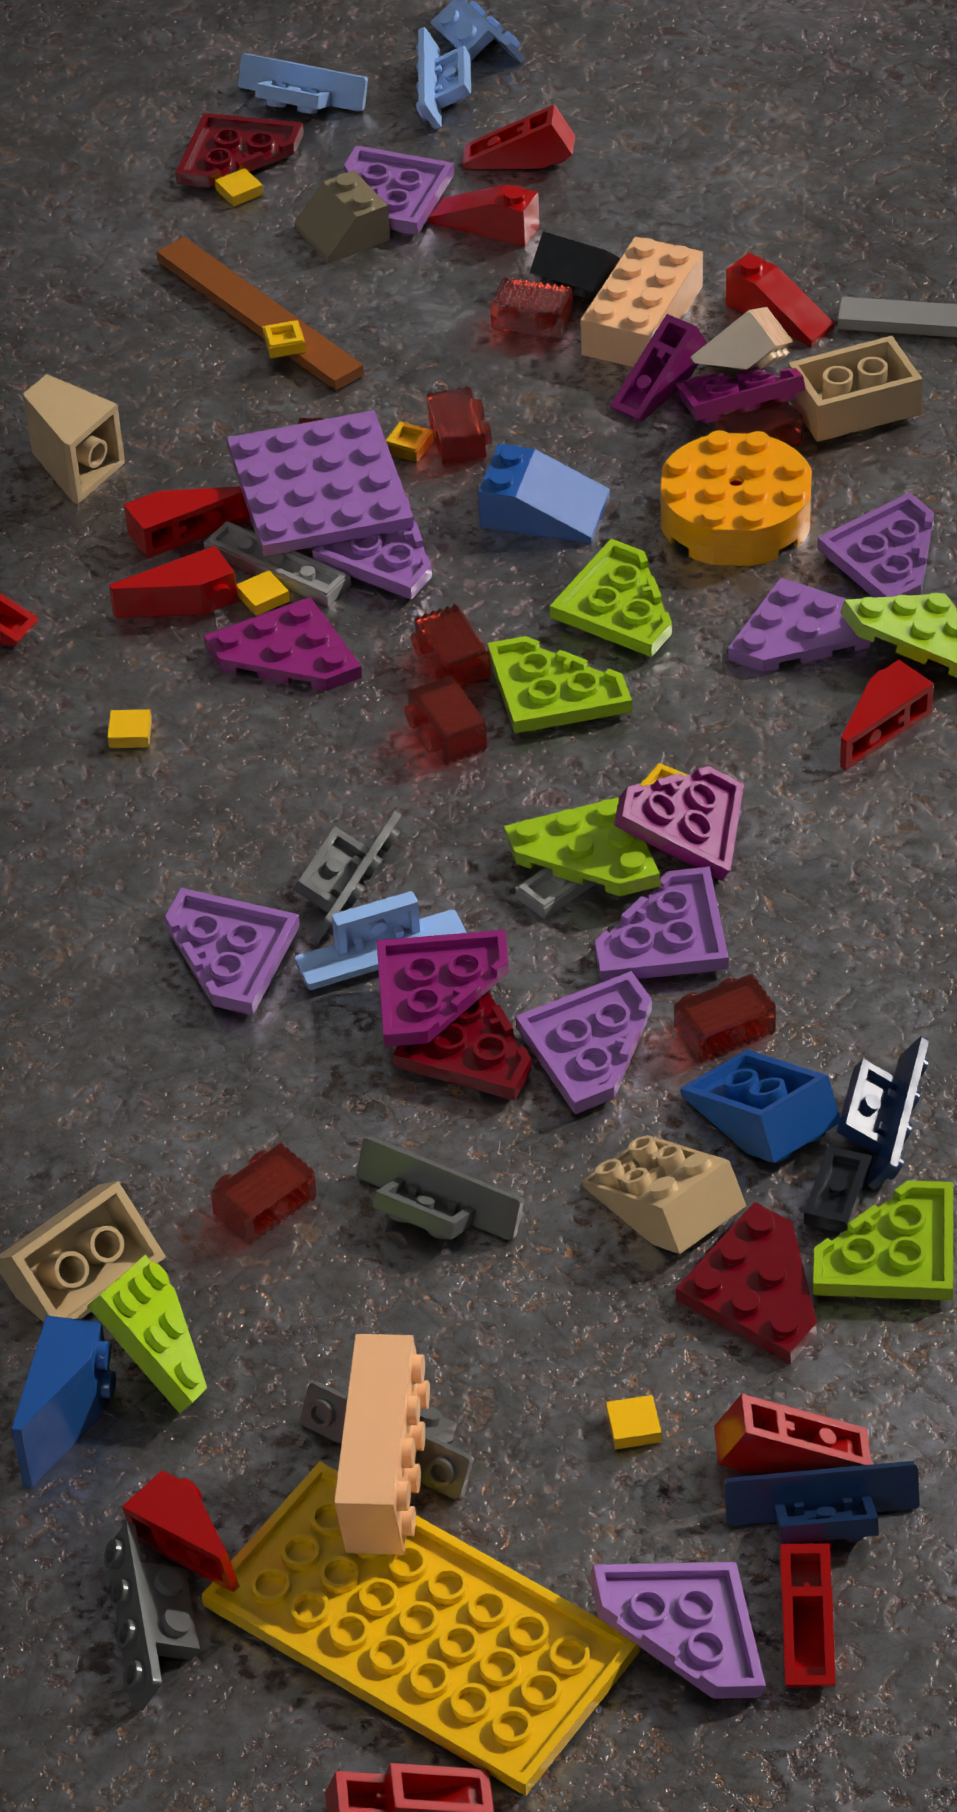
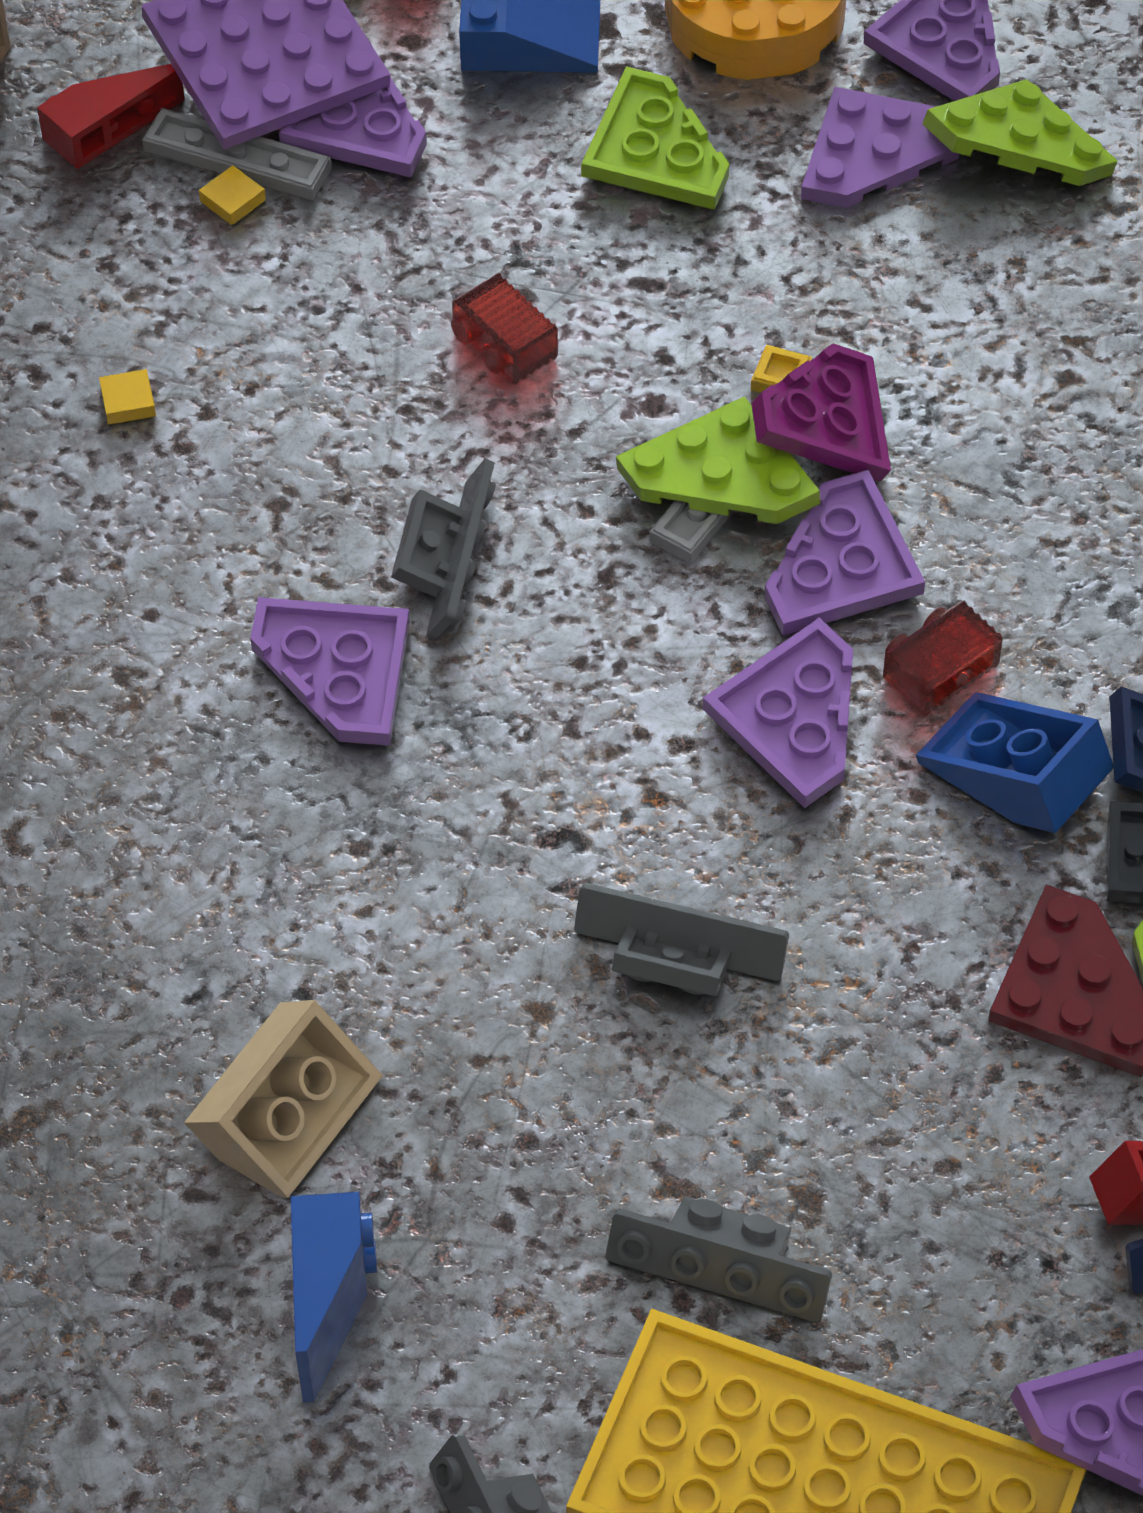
camera: 15 degrees left, 10 degrees up
lime plate [87,1255,207,1414] -> none
red slope [109,546,238,618] -> none
red slope [121,1470,240,1593] -> none
magenta plate [204,597,362,691] -> none
clear red brick [210,1142,317,1244] -> none
light blue bracket [295,891,467,990] -> none
light nougat brick [334,1334,430,1555] -> none
magenta plate [376,930,509,1047] -> none
dark red plate [392,990,532,1101] -> none
clear red brick [411,603,491,691] -> none
lime plate [487,636,632,734] -> none
tan slope [581,1135,747,1254] -> none
yellow tile [606,1395,662,1450] -> none
red slope [840,660,934,771] -> none

